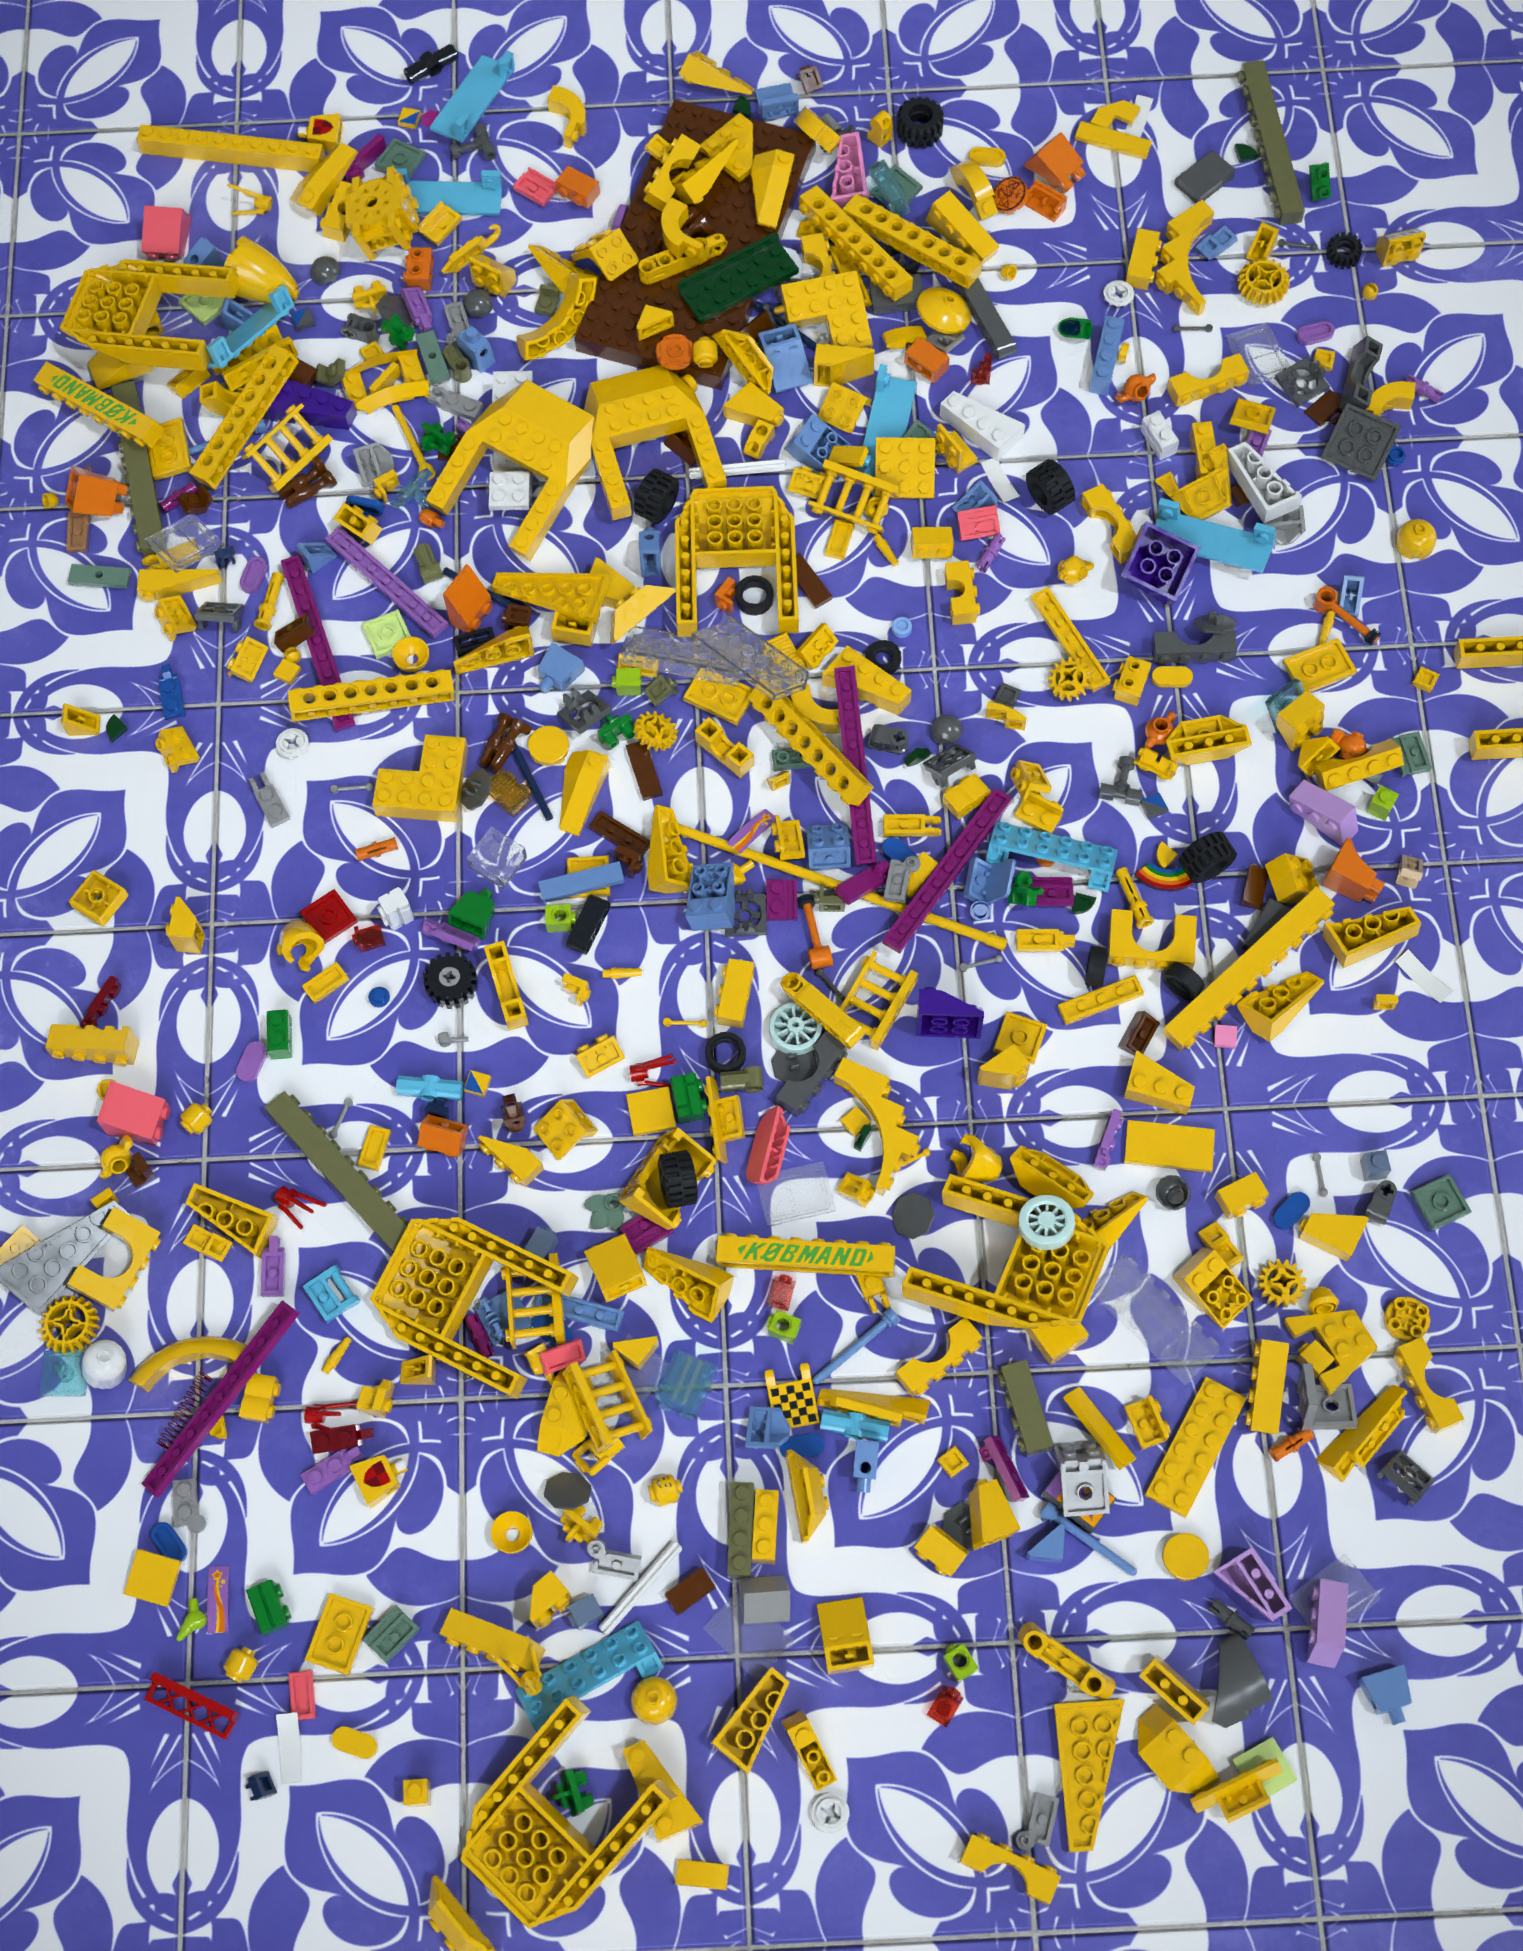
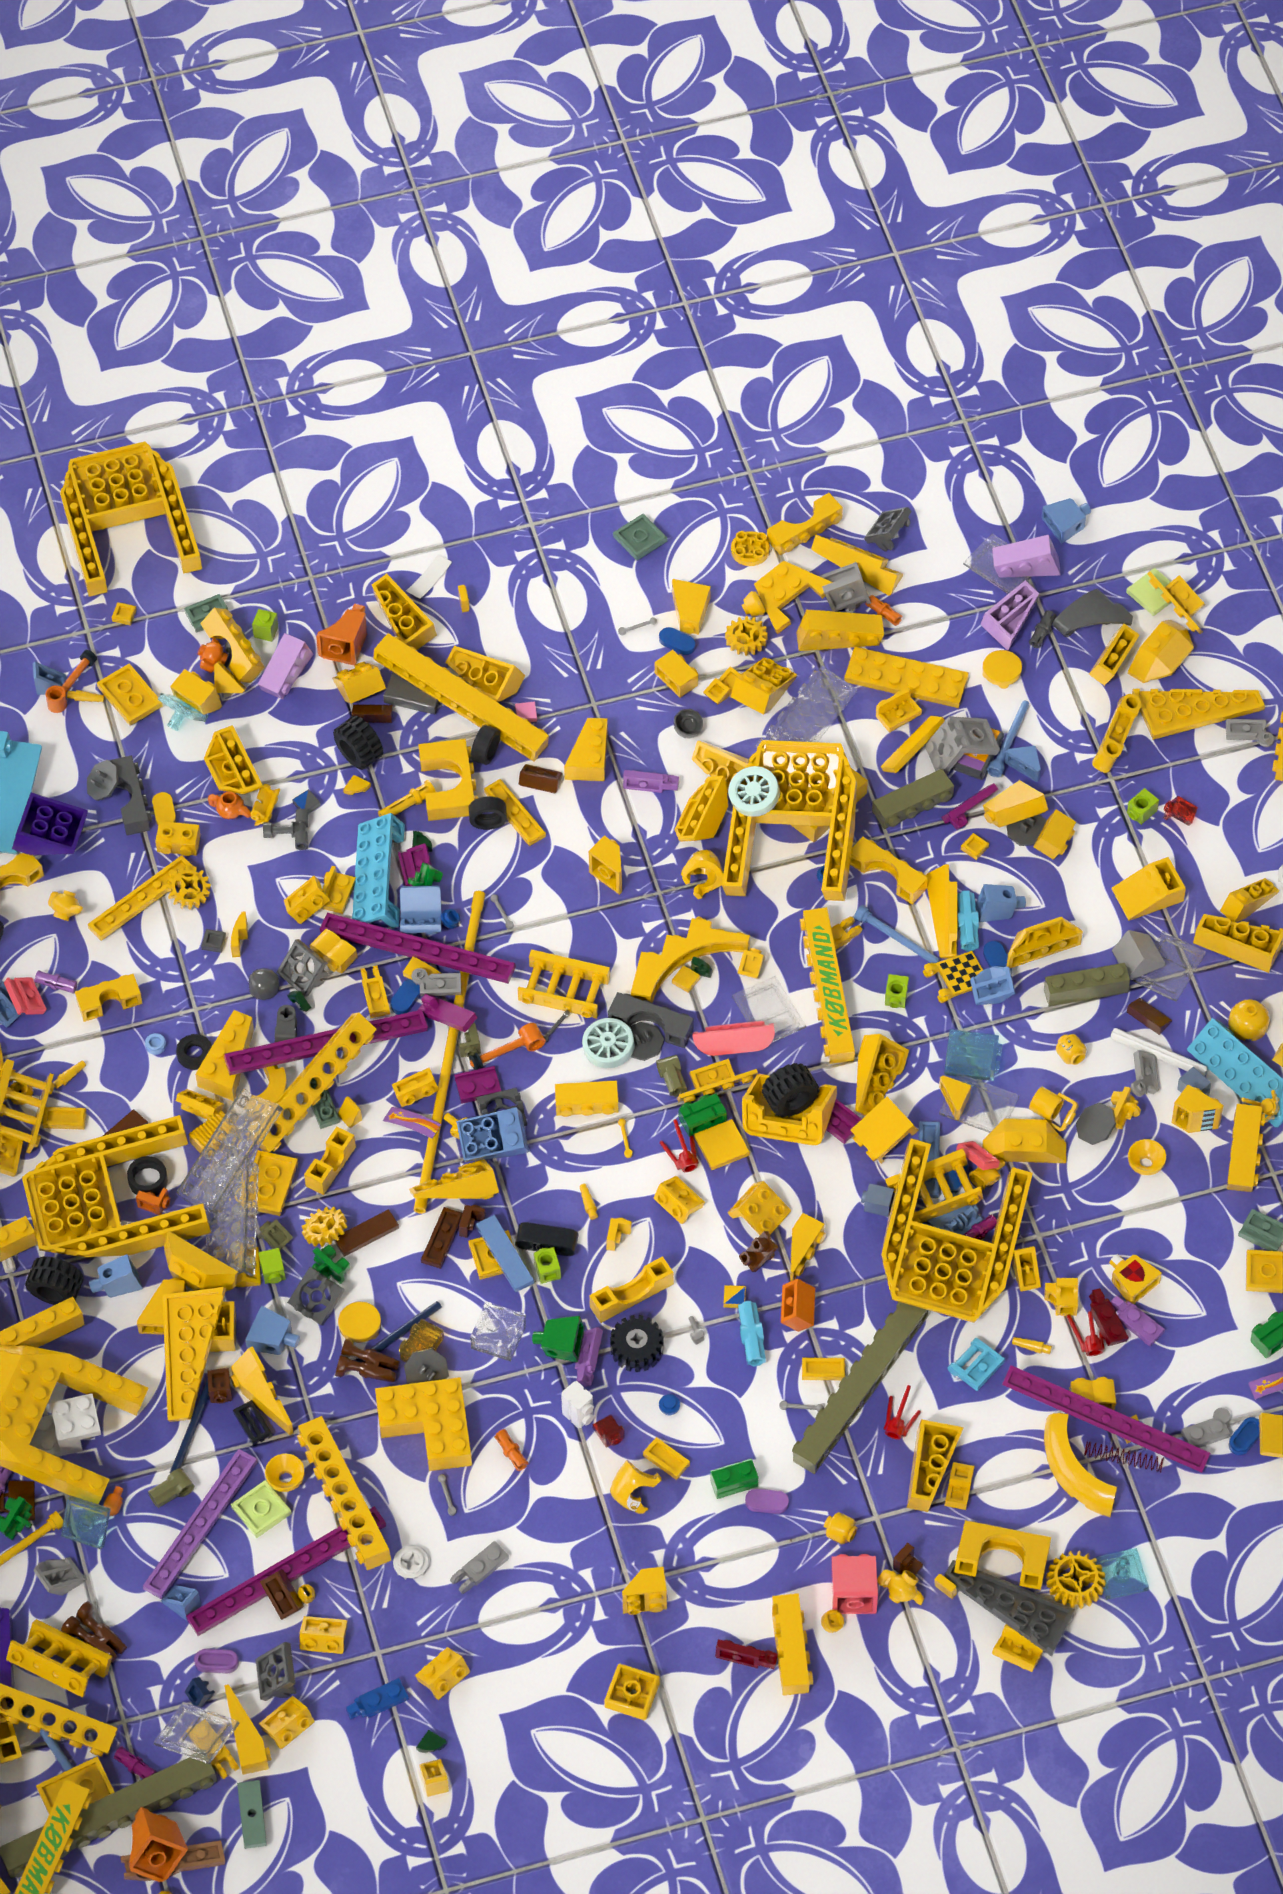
camera: 105 degrees left, 10 degrees down
white cylinder [82,1340,127,1389] -> none
reddish brown bracket [177,486,213,514] -> none
yellow pin [253,572,285,631] -> none
medium lavender hinge [261,1236,286,1297] -> none
yellow tile [273,658,302,685] -> none
red plate [299,889,358,944] -> none
yellow brick [333,503,383,545] -> none
blue tile [345,495,384,516] -> none
yellow bracket [373,469,400,504] -> none
dark blue tile [425,1098,449,1120] -> none
orange slope [443,564,493,633] -> none
yellow wedge [560,750,610,837] -> none
yellow fence [562,1350,653,1454] -> none
sand green plate [584,1193,625,1231] -> none
black tyre [705,1032,746,1074] -> none
yellow brick [752,1489,779,1565] -> none
clear red bracket [767,1274,797,1311] -> none
yellow piece [780,972,866,1049] -> none
medium blue bracket [806,823,851,870] -> none
dark grey piece [892,1192,935,1239] -> none
yellow brick [910,527,954,559] -> none
dark purple slope [916,987,984,1039] -> none
yellow tile [993,1011,1048,1065] -> none
yellow hinge [1016,929,1075,952] -> none
yellow tile [1124,1120,1215,1173] -> none
tile [1135,862,1194,892] -> none
yellow brick [1296,1339,1335,1379] -> none
sand blue brick [1360,1150,1392,1182] -> none
dark grey piece [1363,1180,1397,1225] -> none
tan slope [1396,854,1423,889] -> none

